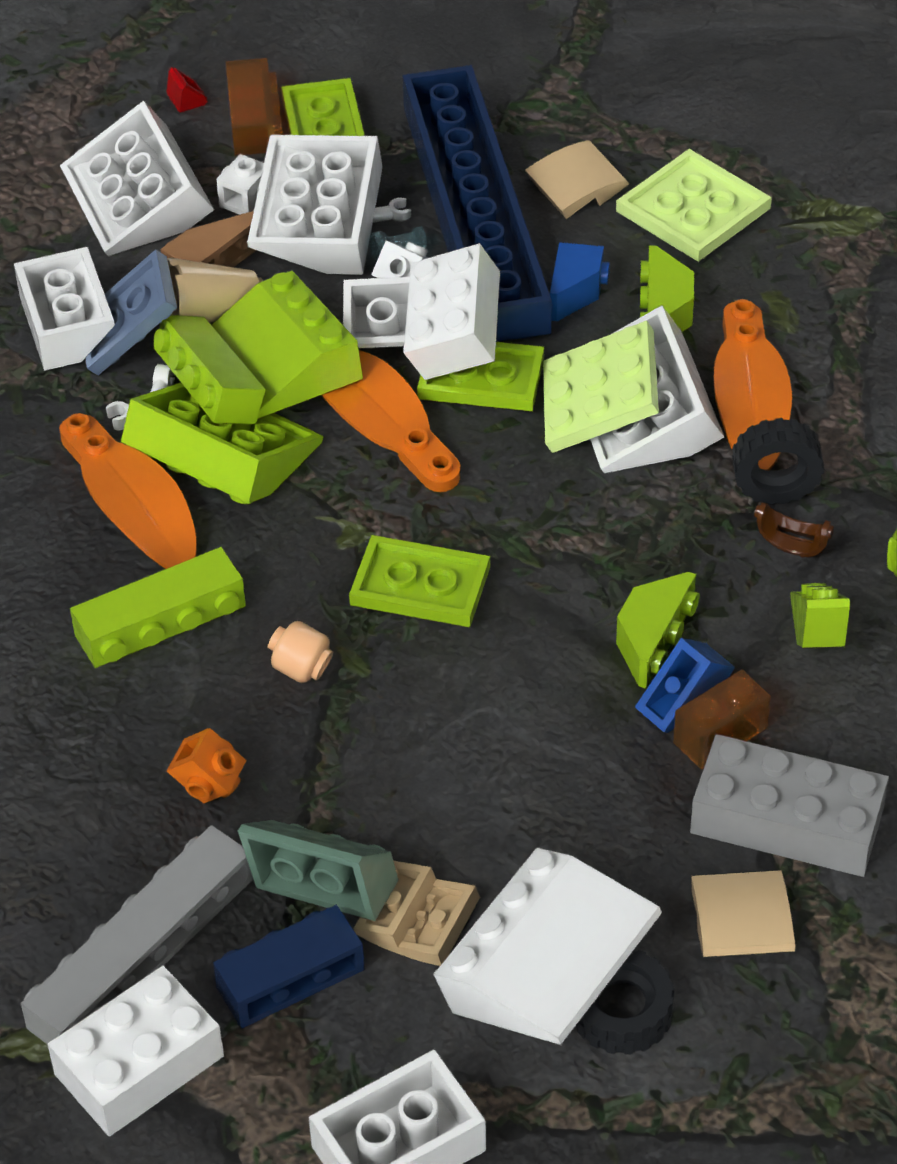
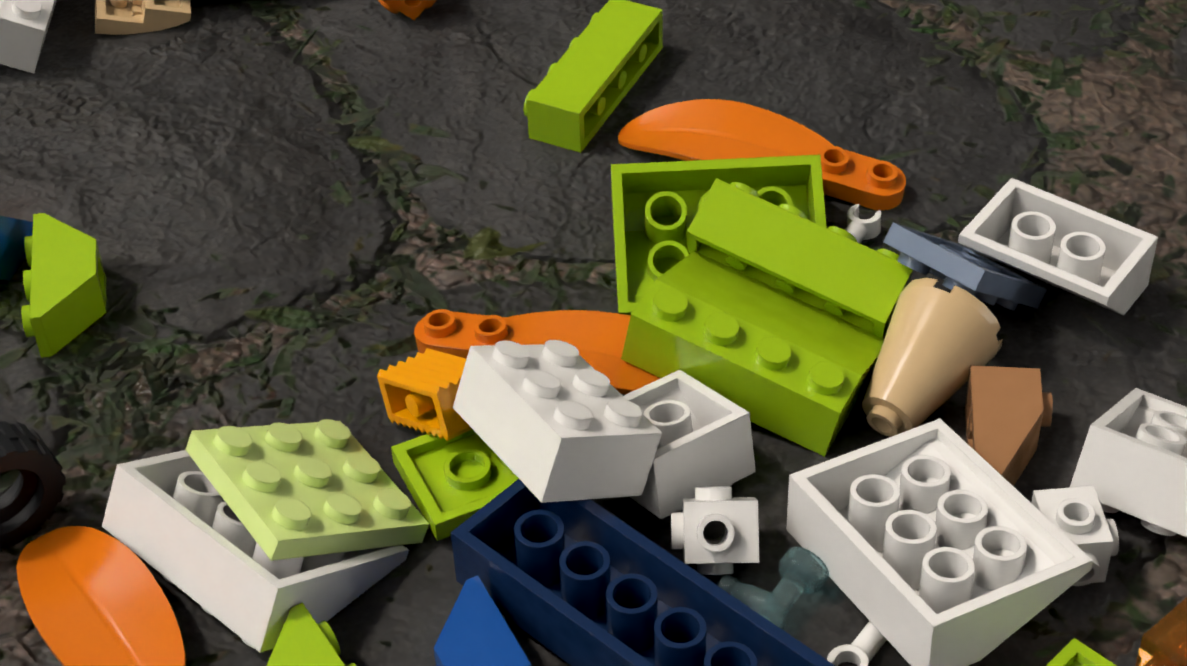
camera: 145 degrees right, 5 degrees down
light nougat head [268,621,333,683] -> none
lime plate [349,535,490,627] -> none
none -> light orange brick [377,348,472,441]

